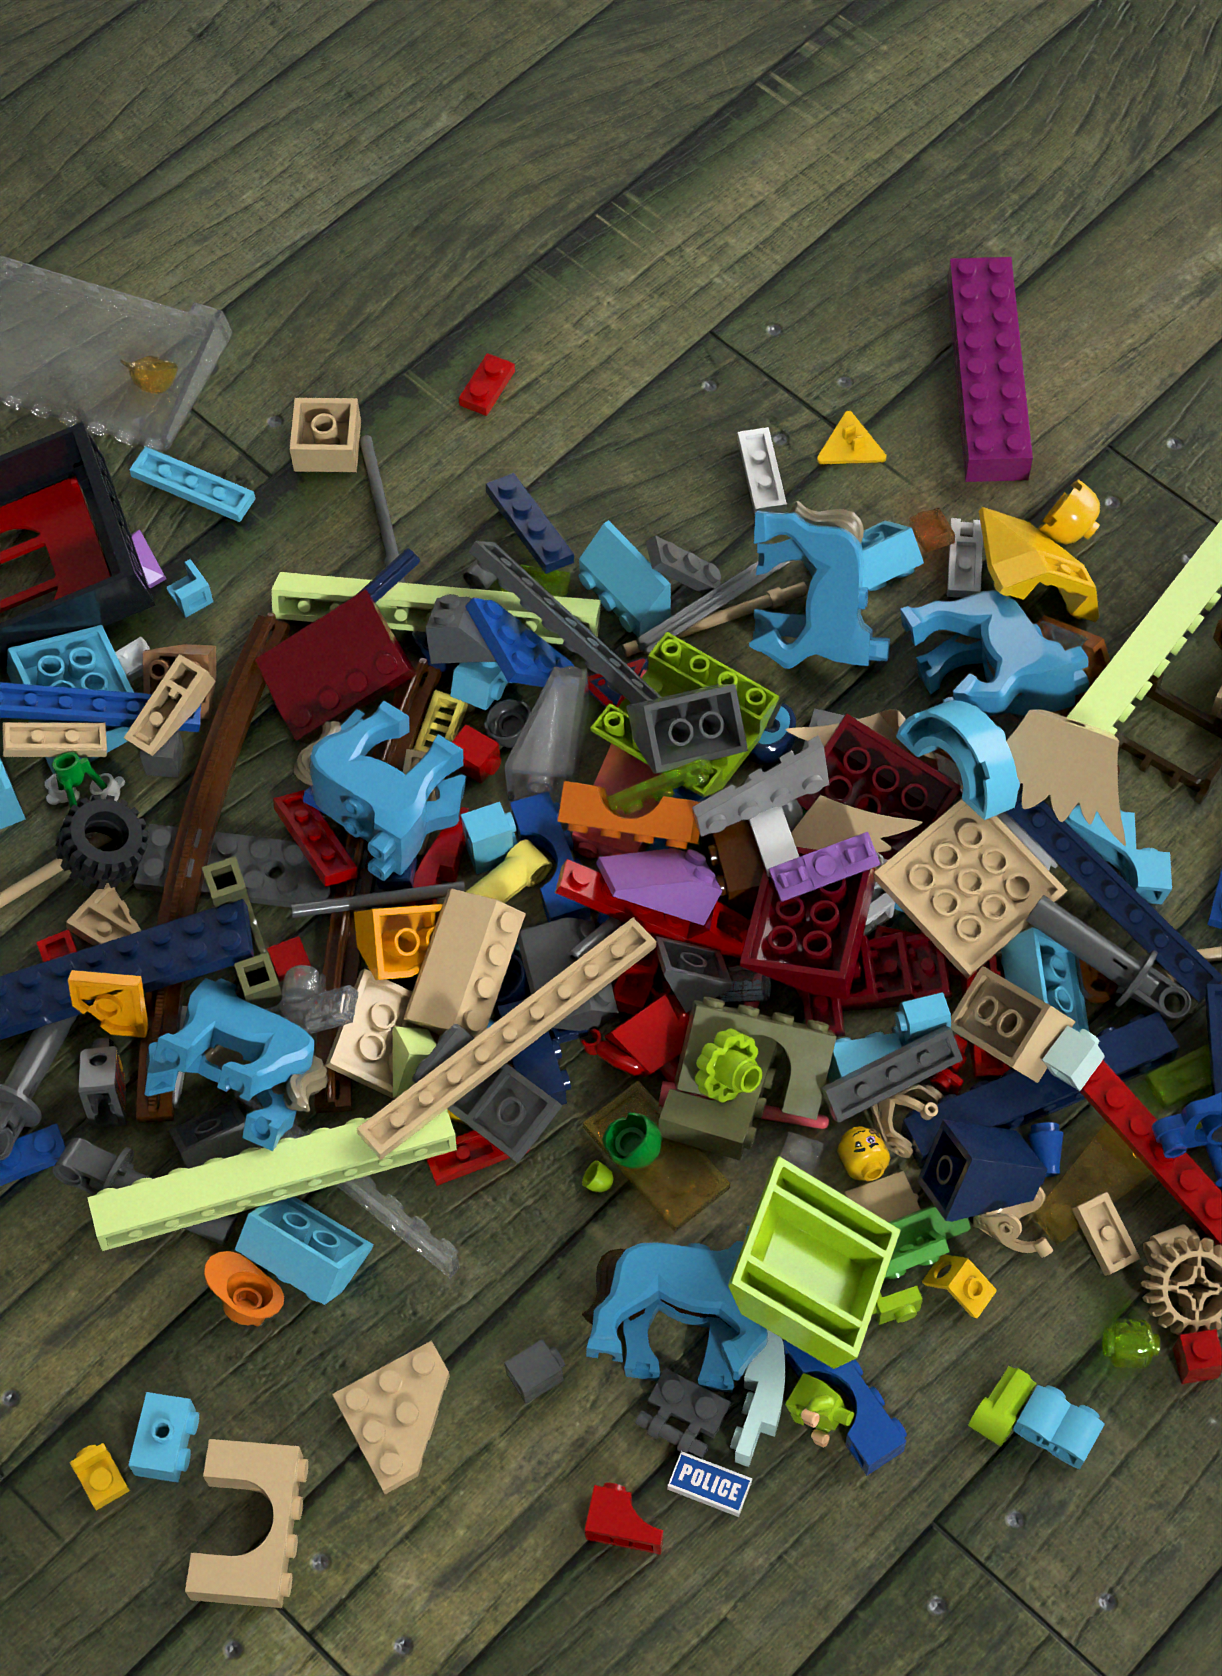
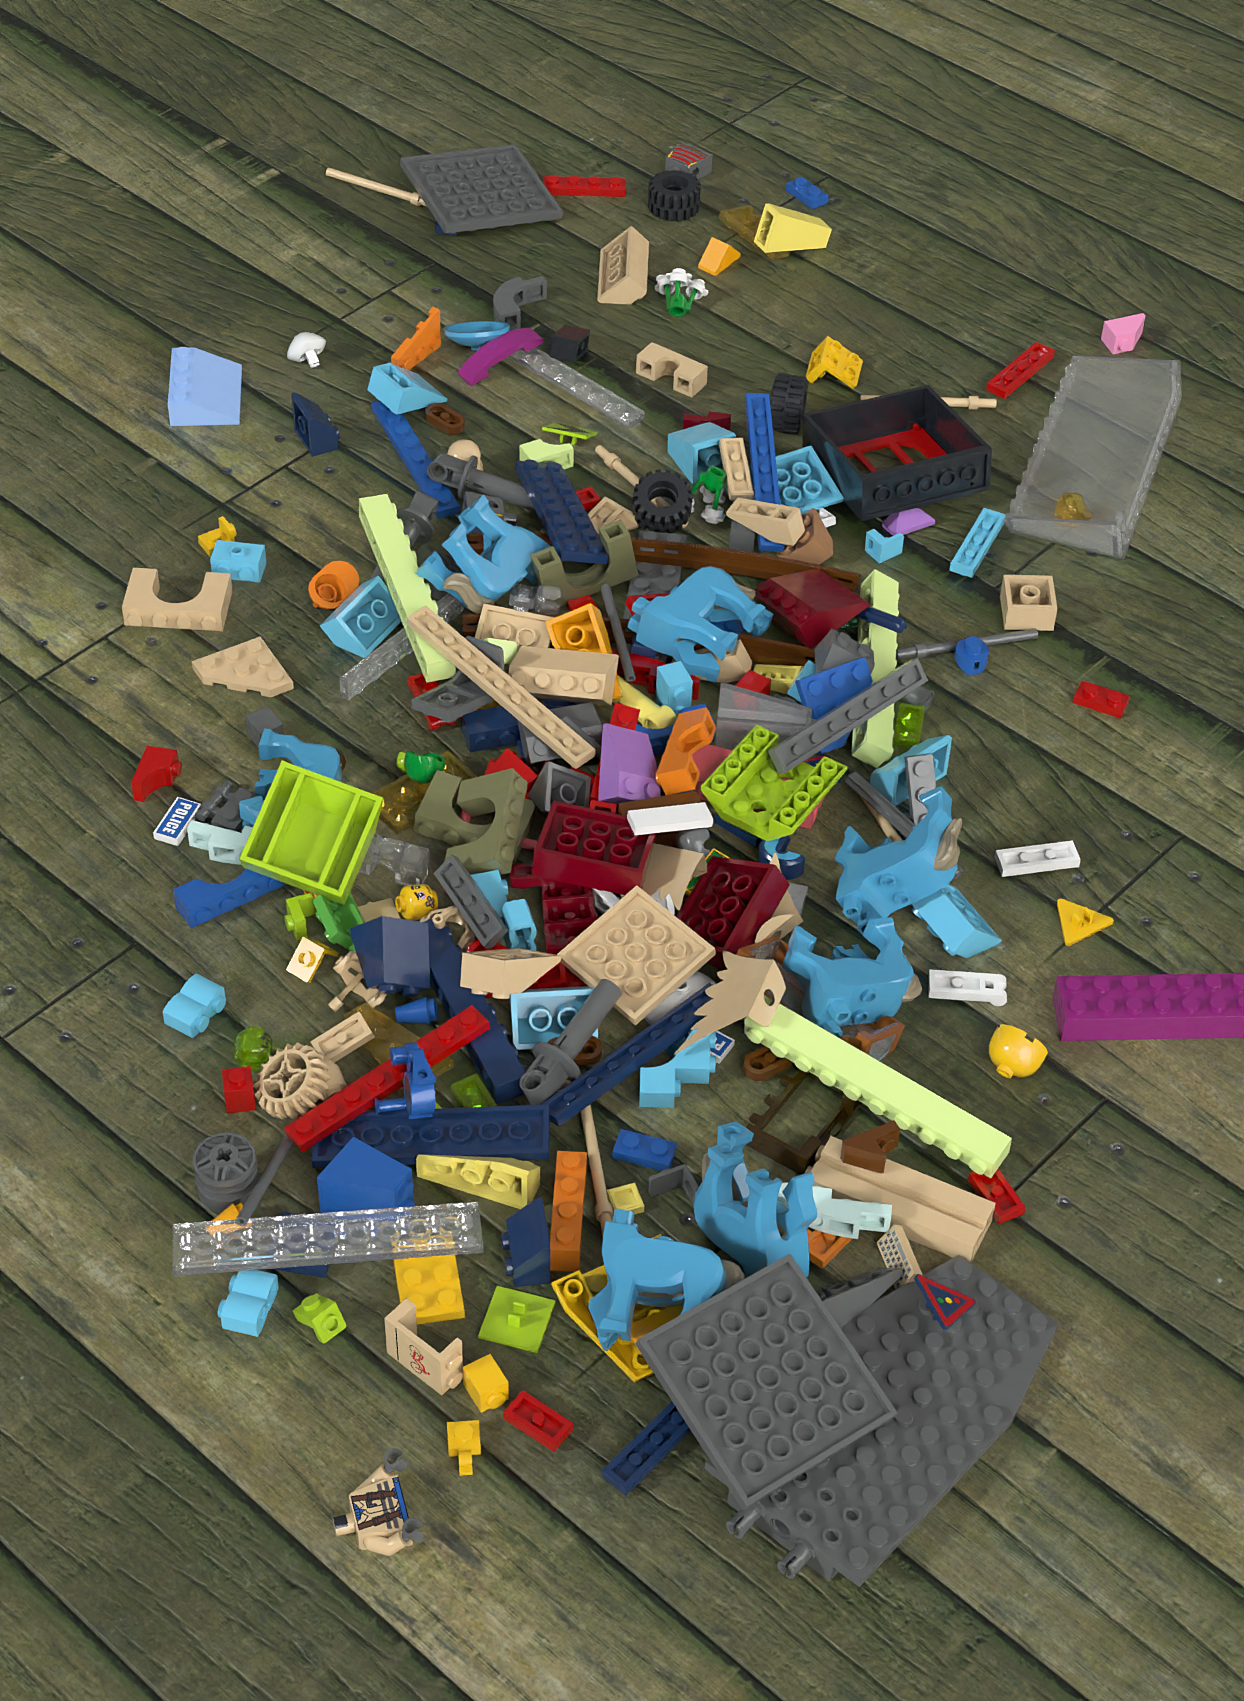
camera: 85 degrees right, 15 degrees down
light orange plate [68,970,149,1038] -> none
dark blue plate [486,473,574,574] -> none
clear neon green plate [607,759,714,814] -> none
dark grey slope [627,684,748,774] -> none
light grey wing [692,736,829,837] -> none
lime plant [695,1028,762,1103] -> none
medium lavender plate [768,832,881,902] -> none
lime piece [785,1373,854,1448] -> none
medium azure brick [896,700,1020,820] -> none
clear orange bracket [909,507,955,553] -> none
lime piece [968,1366,1036,1447] -> none
yellow wedge [979,507,1099,622] -> none
light aqua brick [1042,1025,1105,1091] -> none
none -> blue piece [954,636,989,675]

